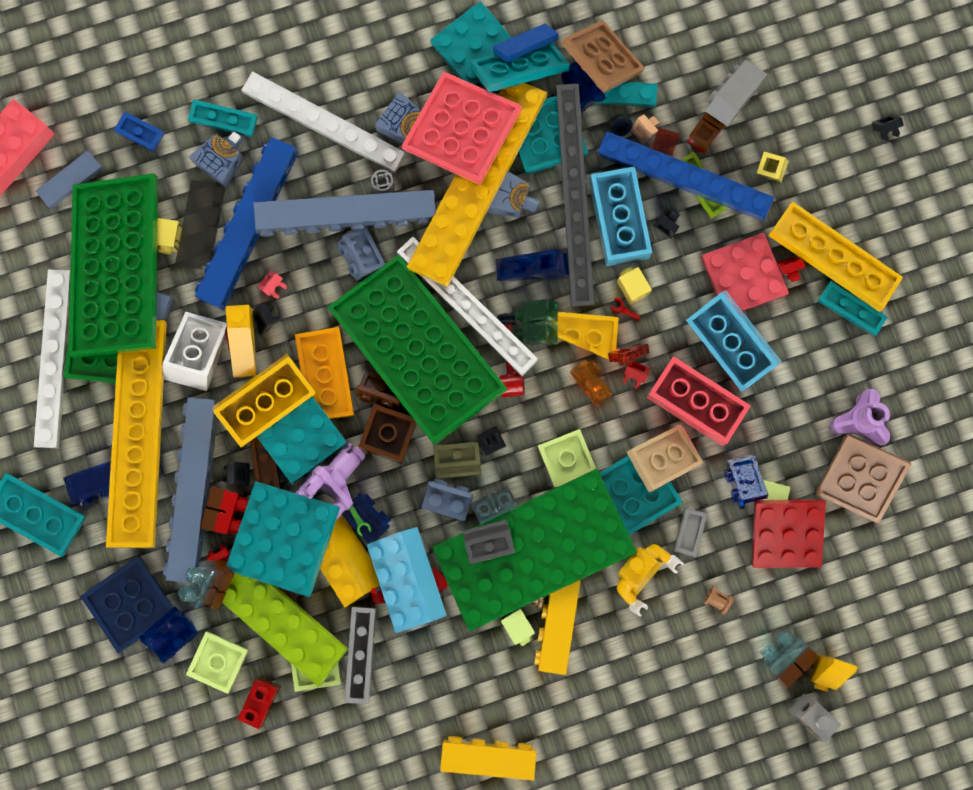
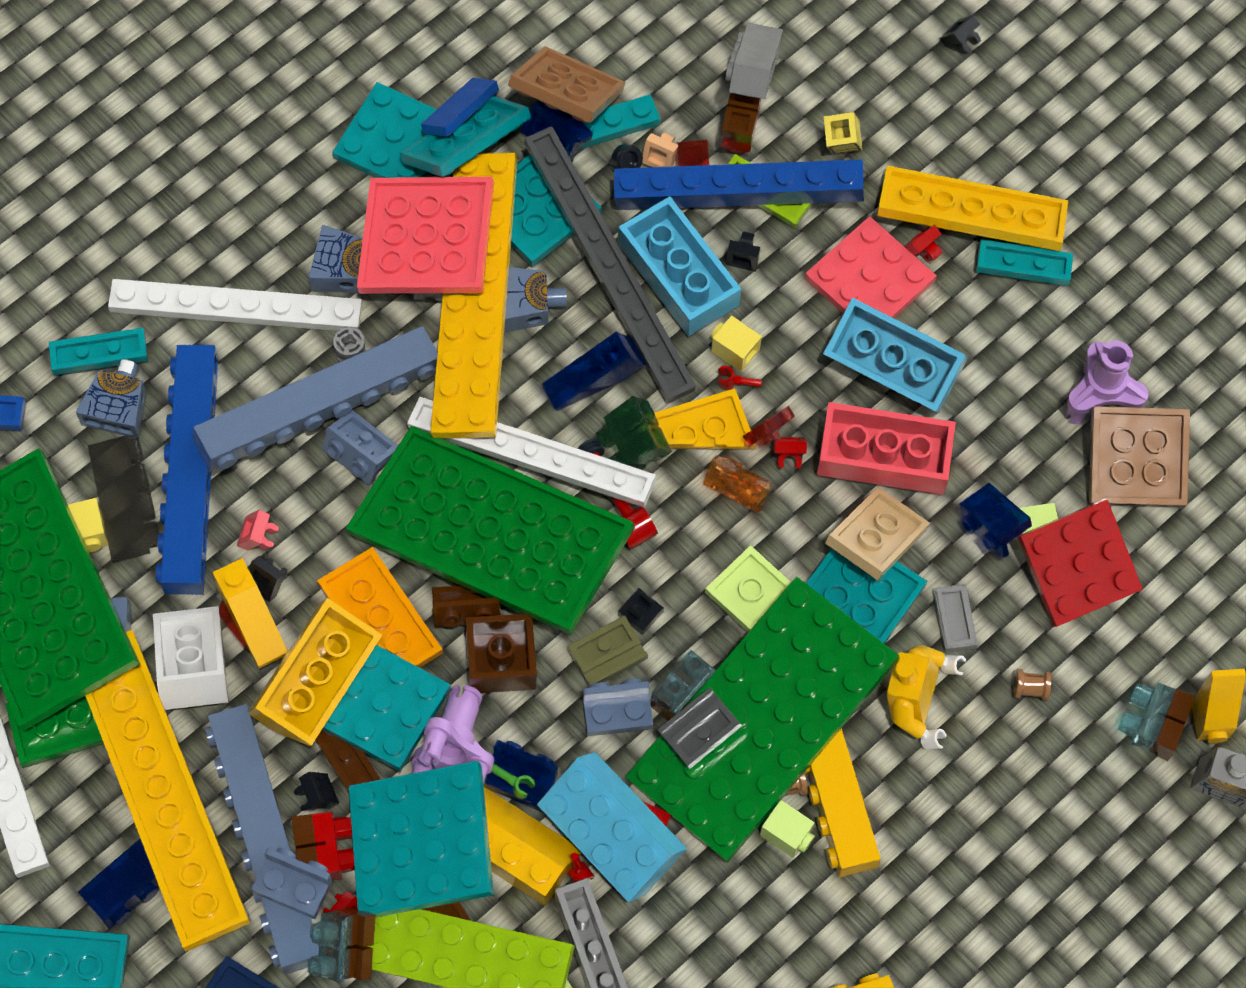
camera: 25 degrees left, 15 degrees down
none -> sand blue bracket [251,847,333,919]

